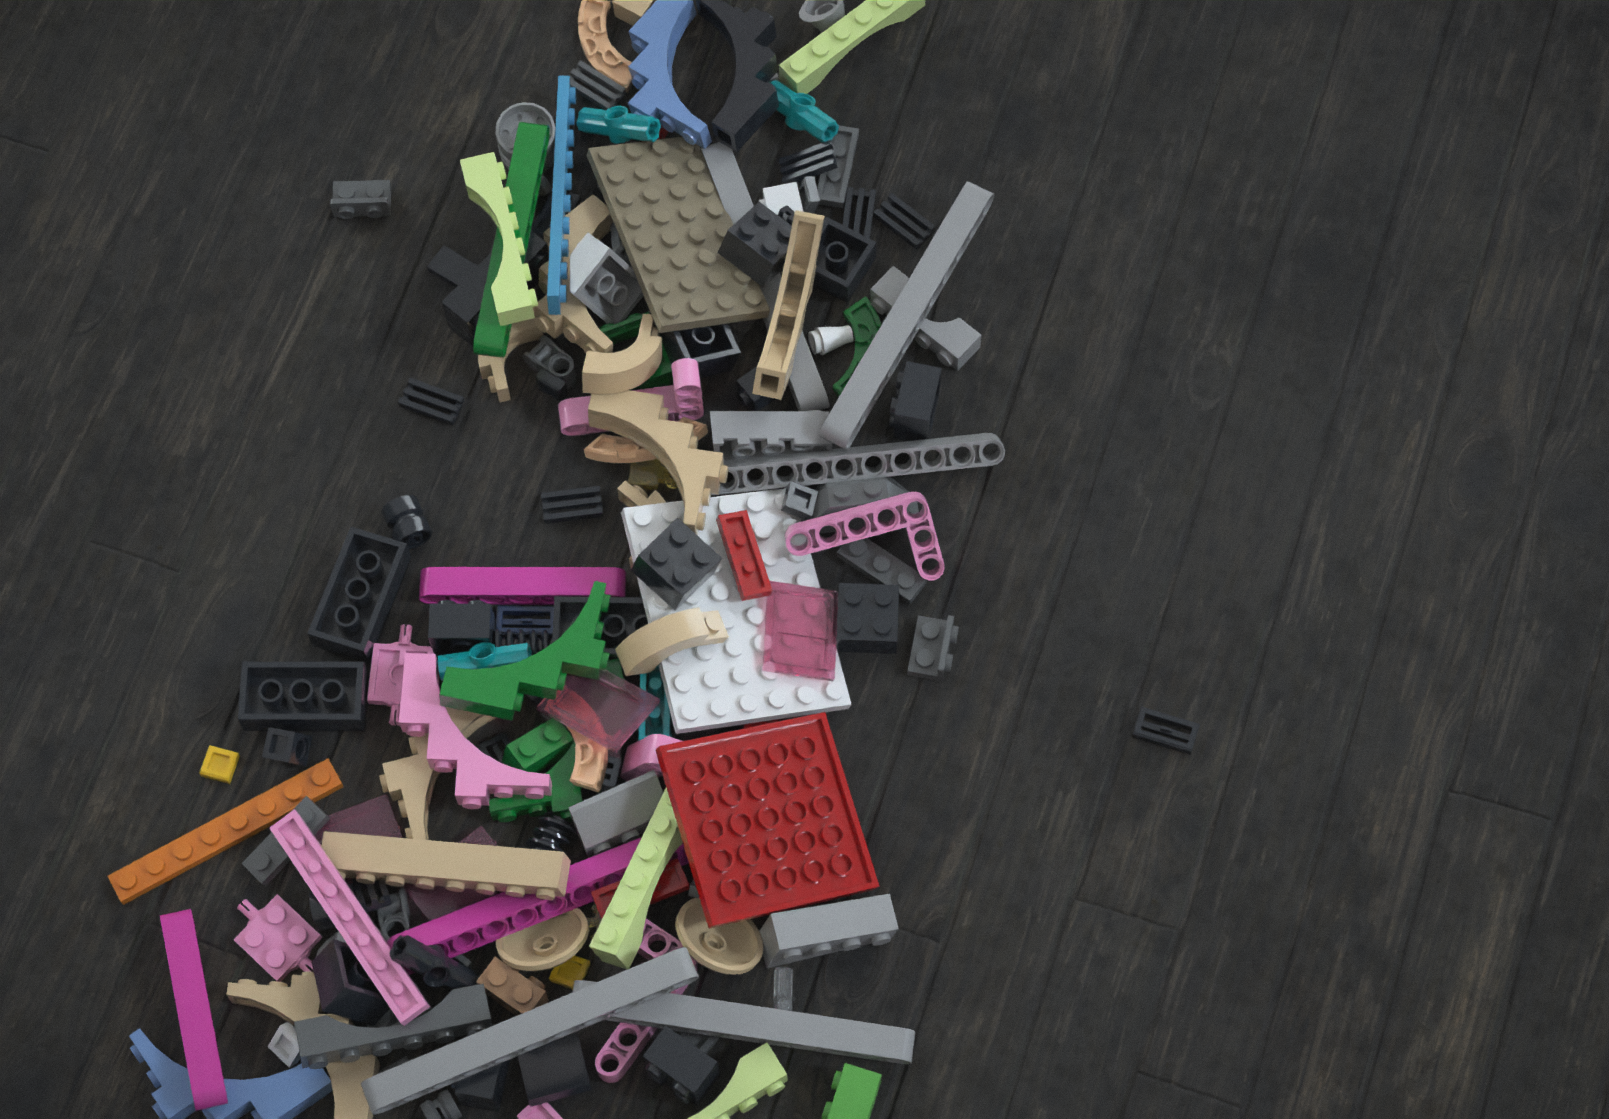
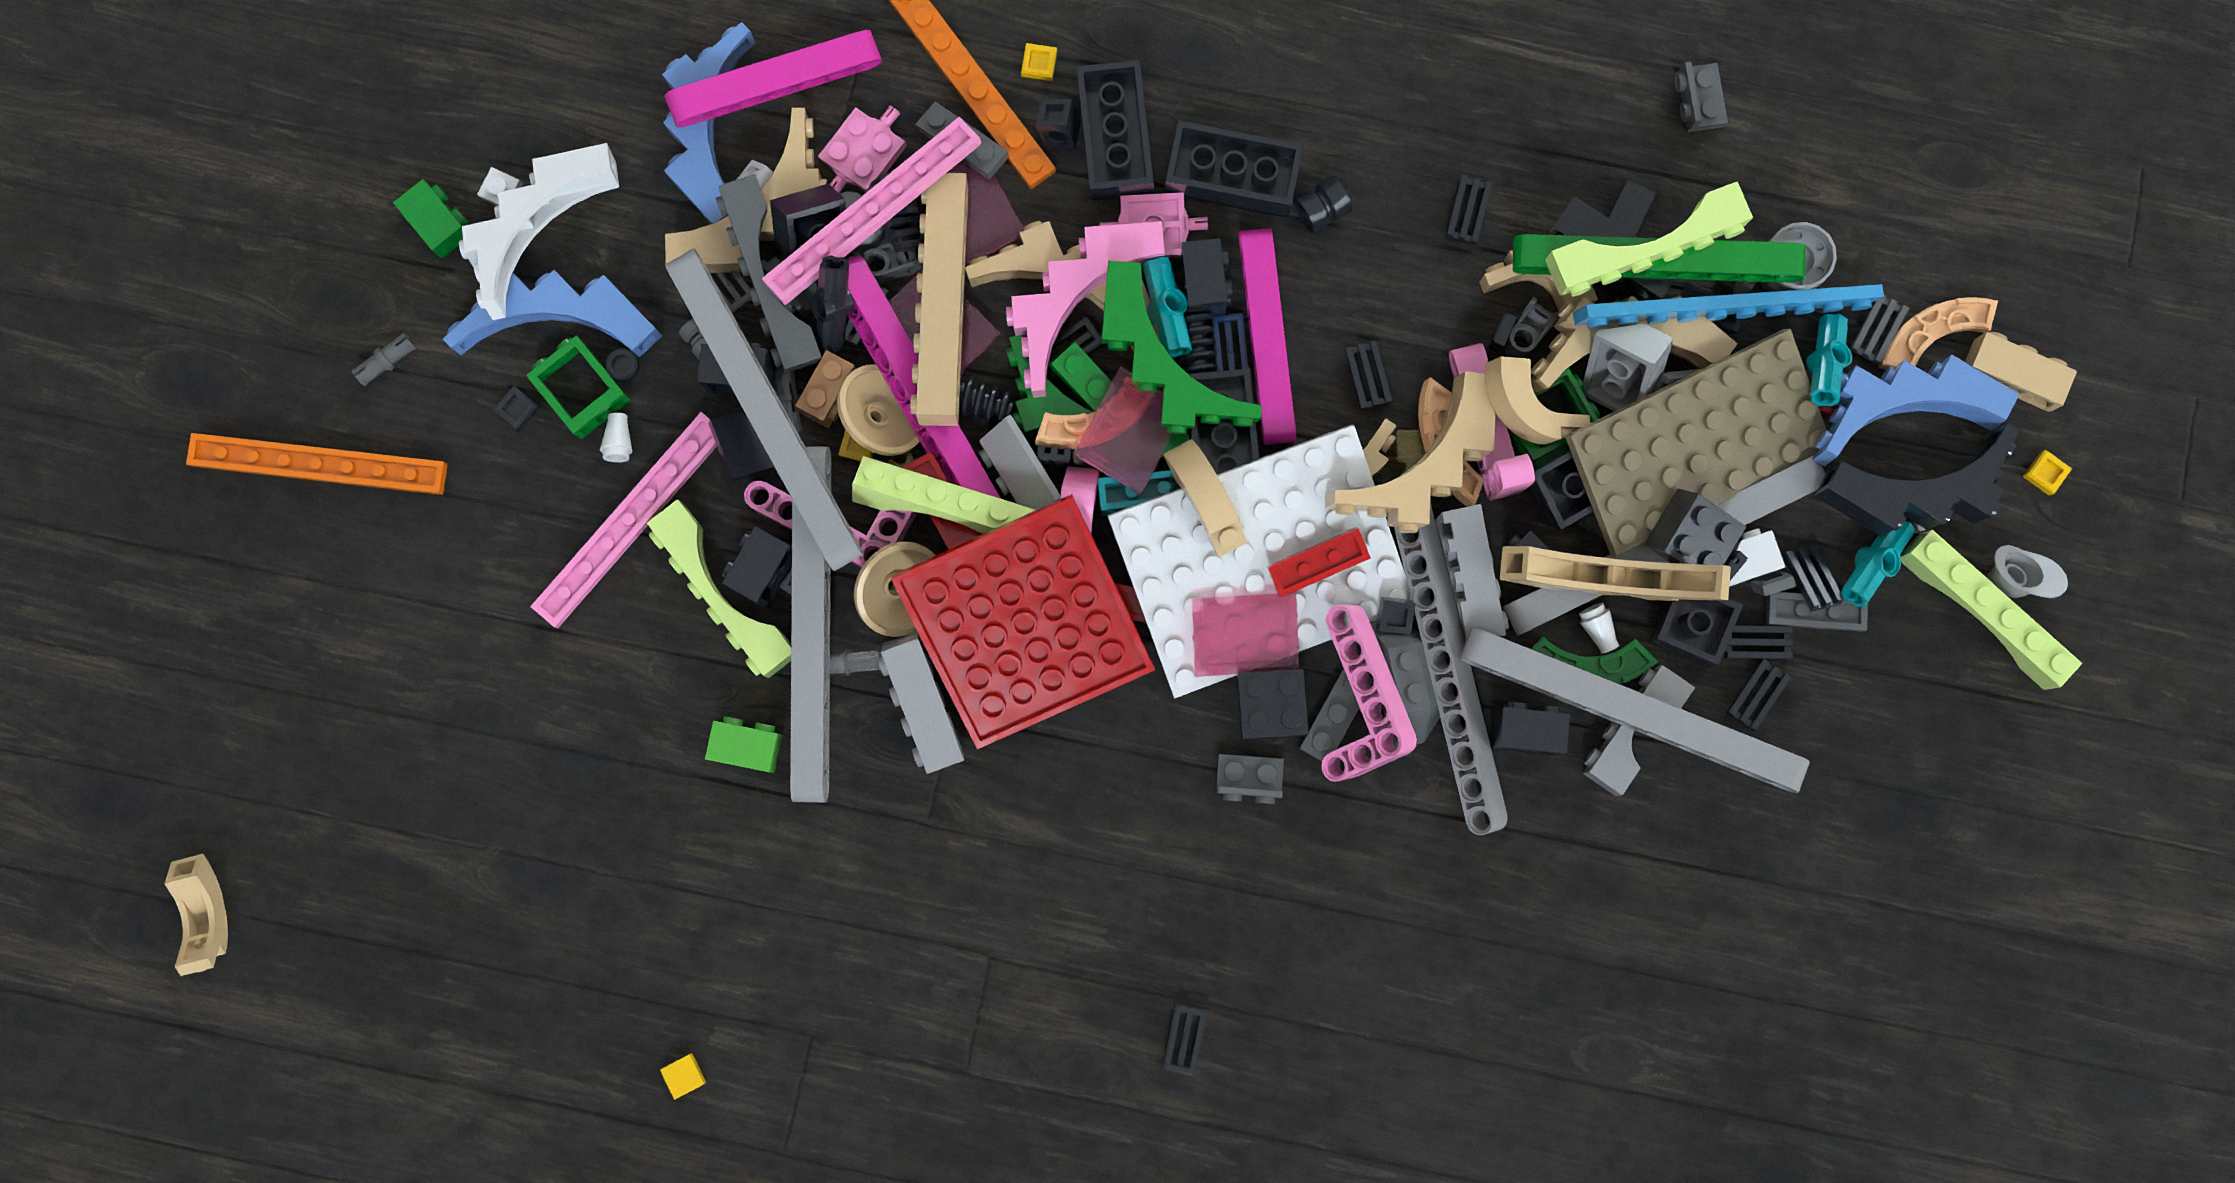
camera: 85 degrees right, 15 degrees up
black brick [631,518,722,611] -> none

